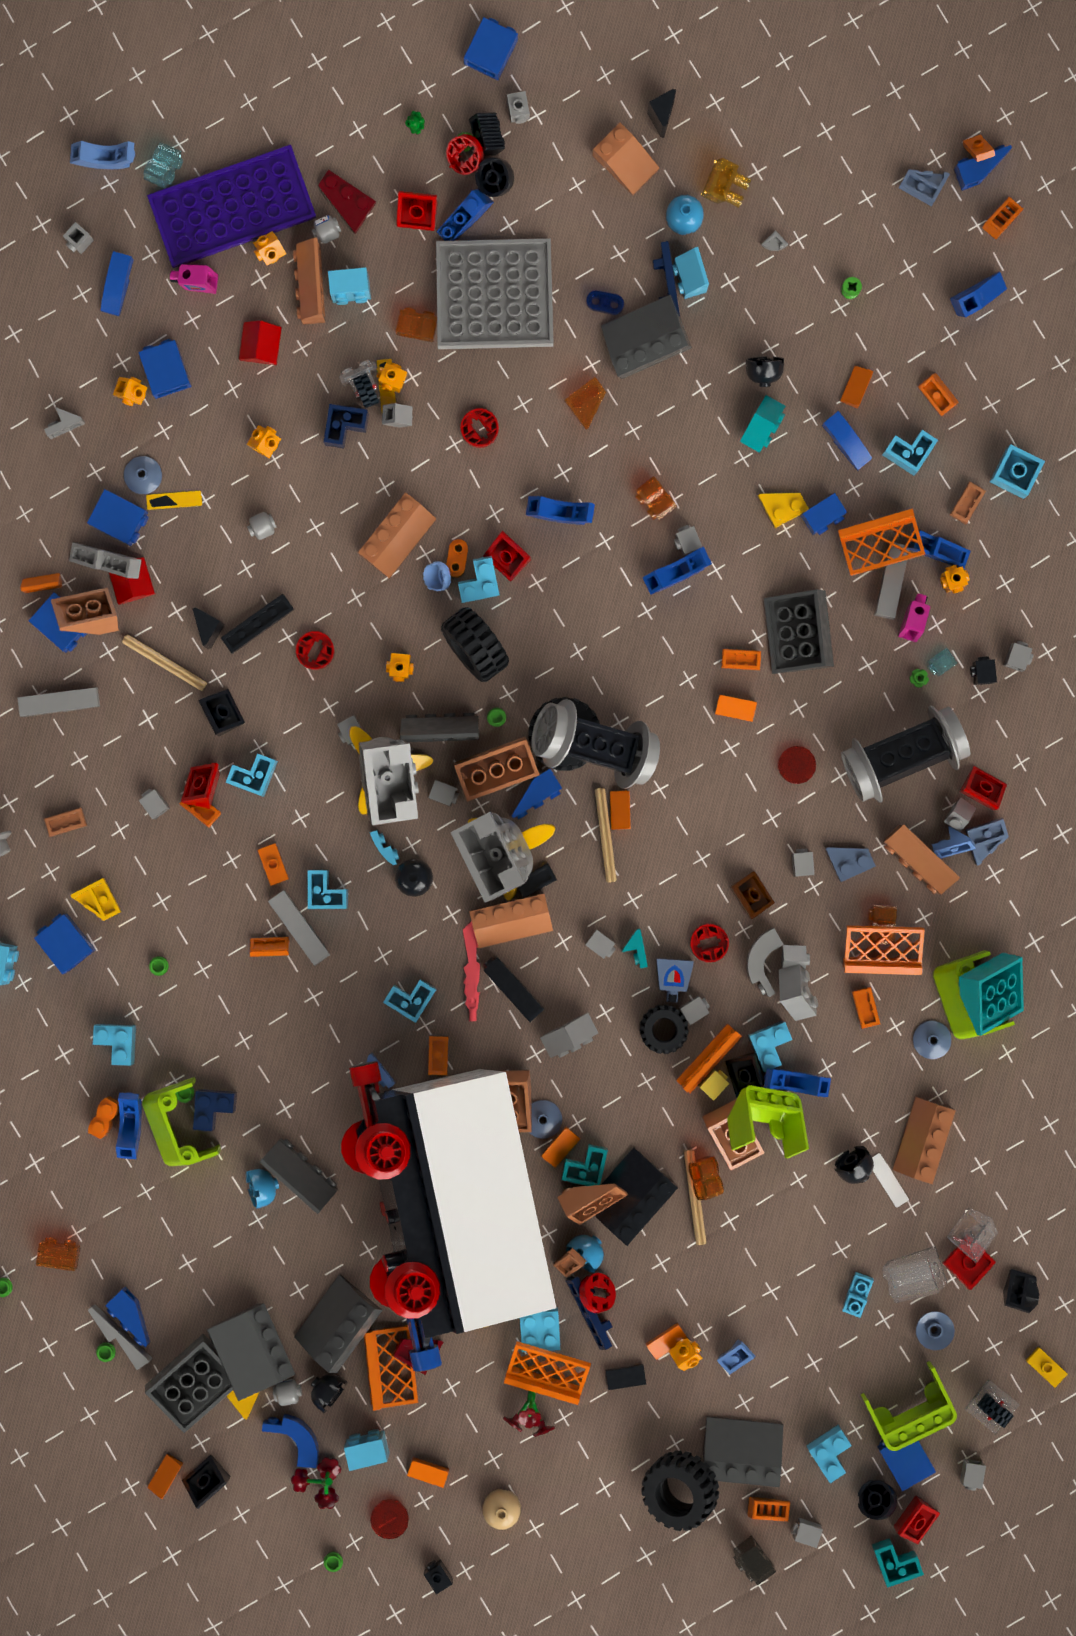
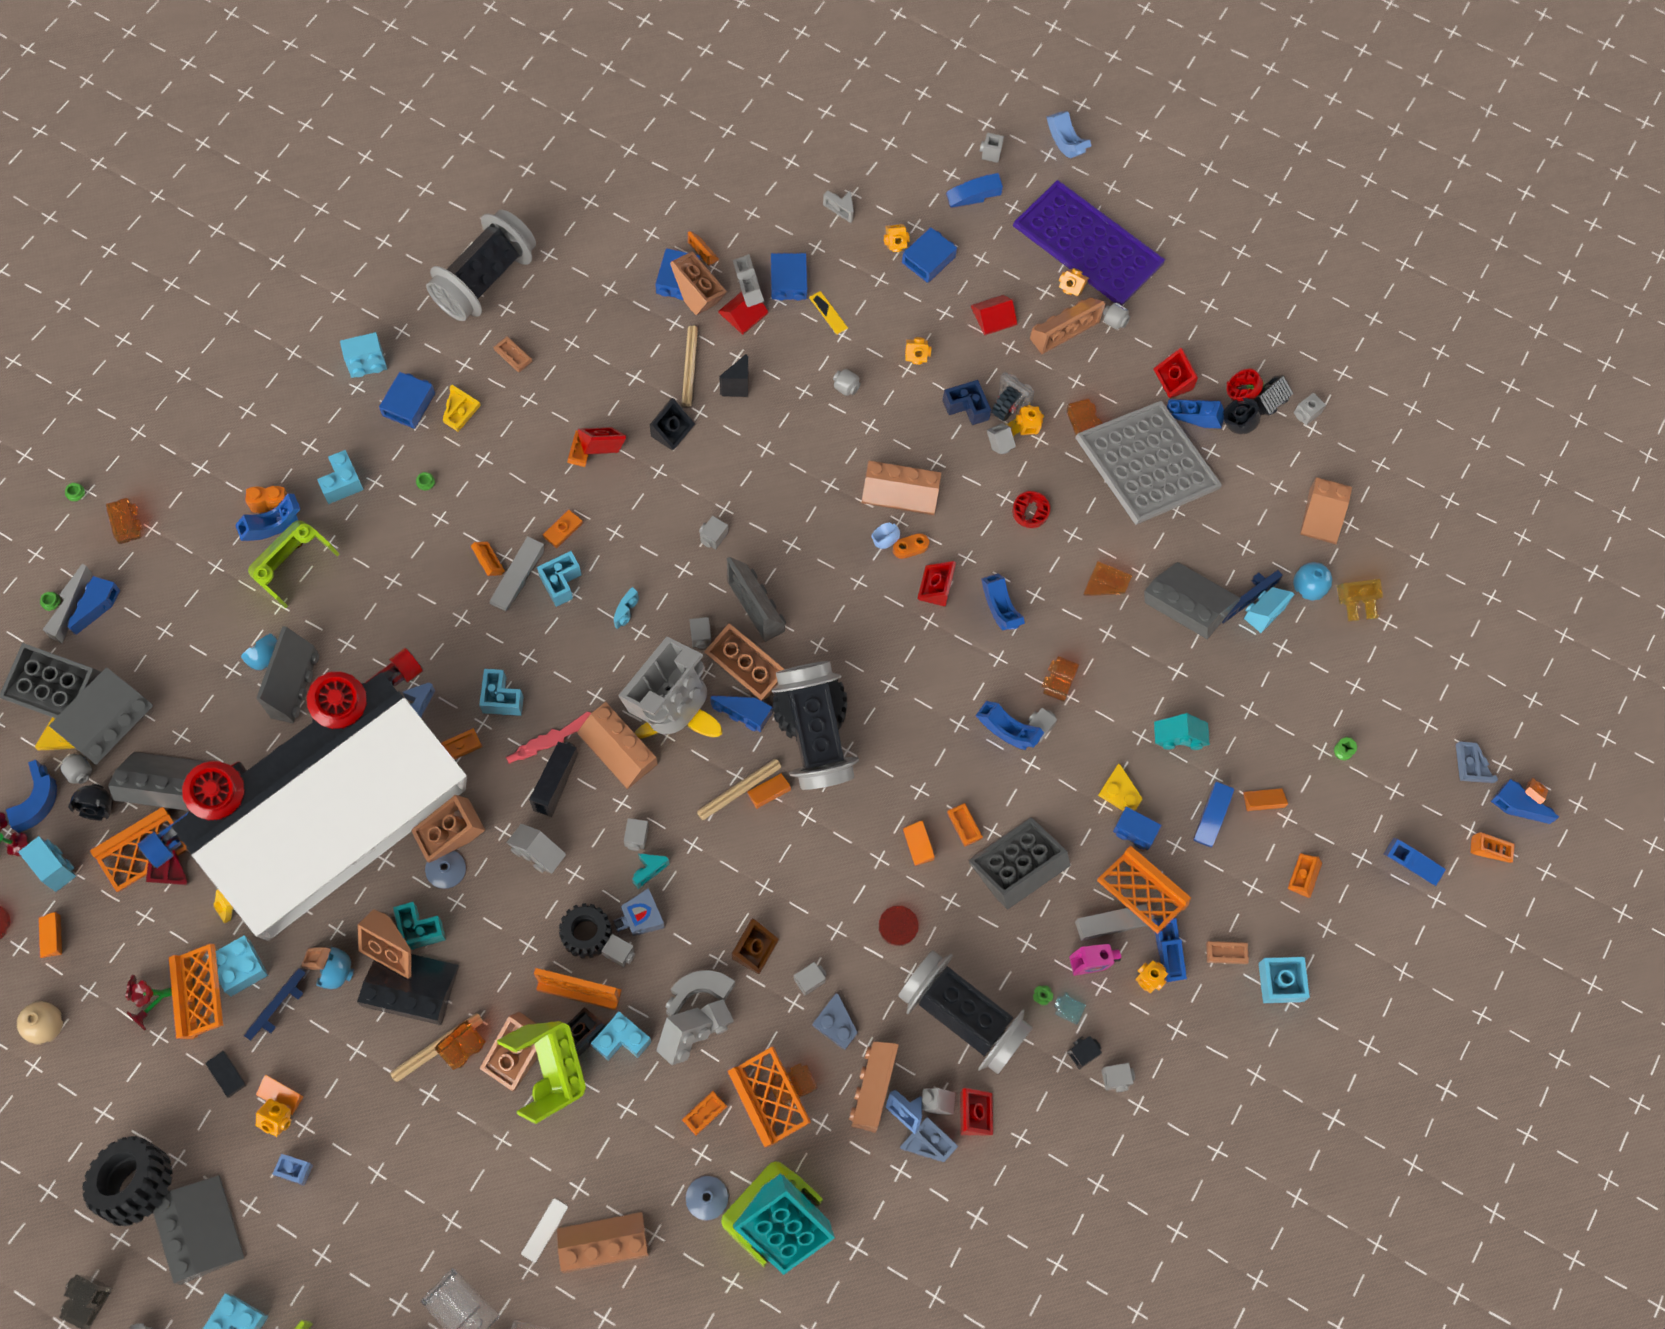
camera: 55 degrees right, 20 degrees down
light grey slope [17,687,100,717] -> none
sand blue dish [124,456,162,494] -> none
light grey brick [139,789,170,820] -> none
clear light blue brick [144,142,183,189] -> none
dark pink torso [170,265,218,294] -> none
bright green plate [176,1087,195,1103] -> none
dark blue brick [193,1089,237,1131] -> none
black plate [221,594,295,654] -> none
medium azure brick [226,753,278,797] -> none
red piece [296,631,335,670] -> none
dark red wing [318,169,376,234] -> none
medium azure brick [328,267,371,305] -> none
light grey brick [349,726,433,825] -> none
light orange brick [386,653,414,682] -> none
black cylinder [395,859,433,897] -> none
green plant [405,111,425,134] -> none
black tyre [441,607,509,682] -> none
medium azure brick [458,556,499,603] -> none
blue brick [464,17,518,80] -> none
bright green plate [487,708,506,727] -> none
black tile [518,863,557,898] -> none
orange slope [541,1126,580,1168] -> none
red piece [579,1273,616,1313] -> none
clear blue plate [586,290,624,315] -> none
black slope [647,89,676,138] -> none
red piece [690,924,729,962] -> none
light yellow brick [699,1069,729,1100] -> none
black cylinder [746,356,784,387] -> none
orange slope [747,1497,790,1521] -> none
light grey tile [761,230,788,251] -> none
blue arch [764,1068,831,1097] -> none
black cylinder [834,1146,874,1184] -> none
medium azure slope [842,1272,874,1318] -> none
medium azure brick [882,430,938,476] -> none

